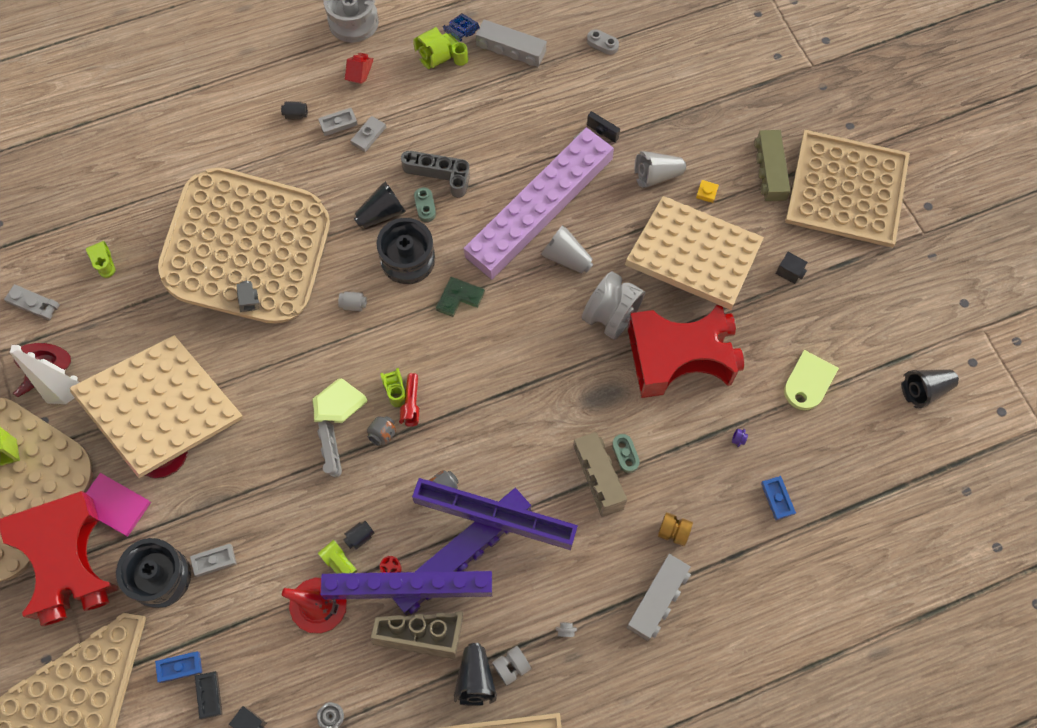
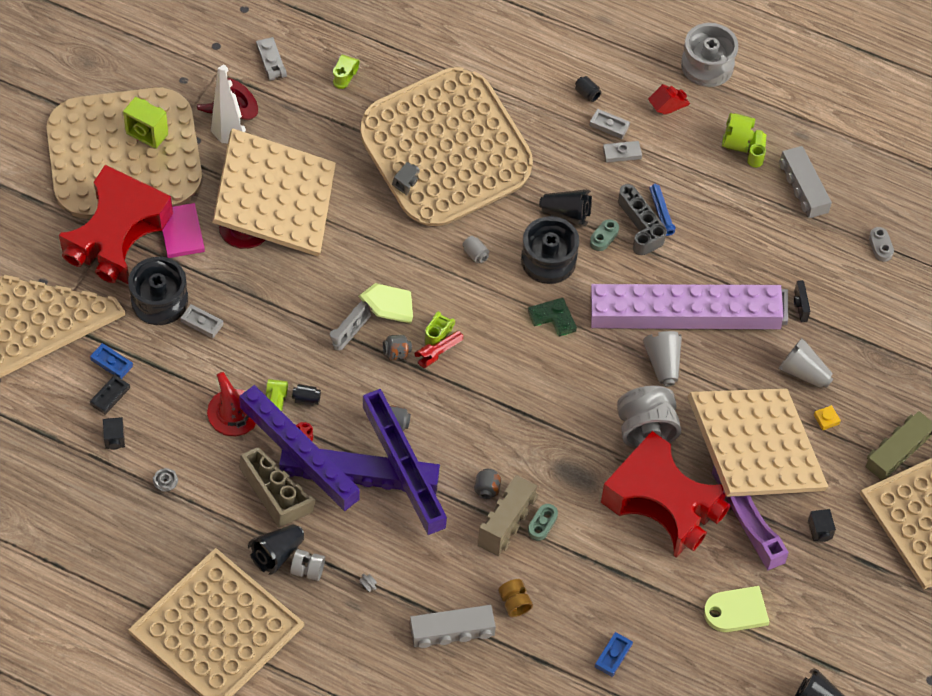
camera: 45 degrees right, 10 degrees down
clear blue plate [442,13,480,42] -> none
dark purple plate [732,428,748,447] -> none
none -> dark grey head [474,468,501,499]
none -> blue axle [649,184,676,236]
none -> medium lavender arch [712,466,789,571]

